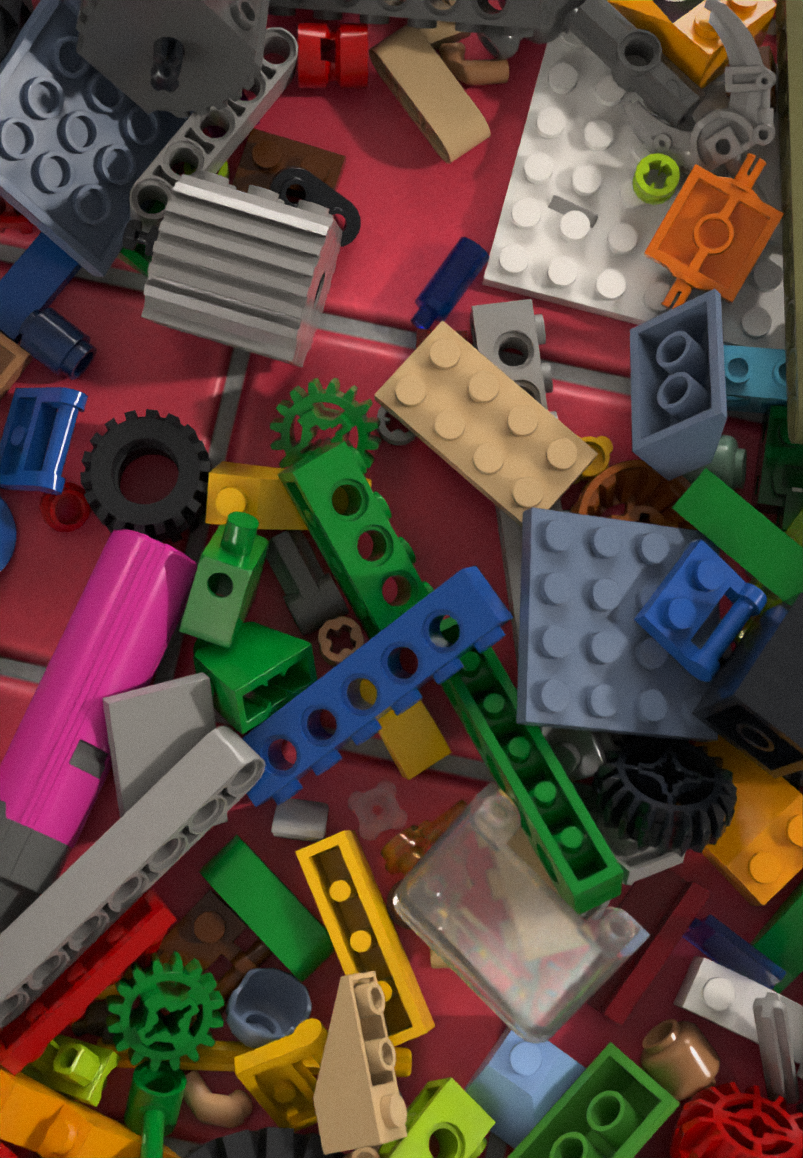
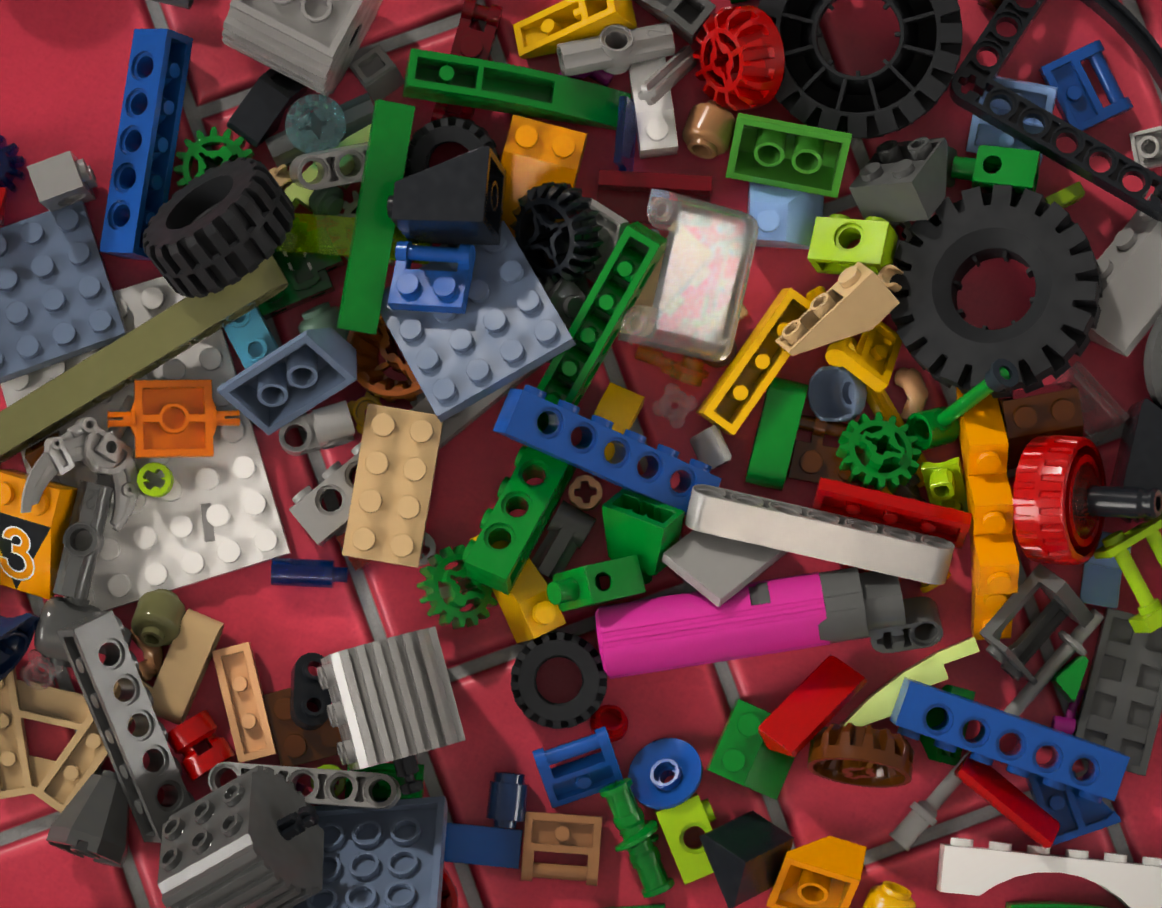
camera: 115 degrees left, 5 degrees up
none -> olive head [131,589,186,647]
none -> light nougat plate [212,642,277,763]
none -> light grey piece [278,400,356,456]

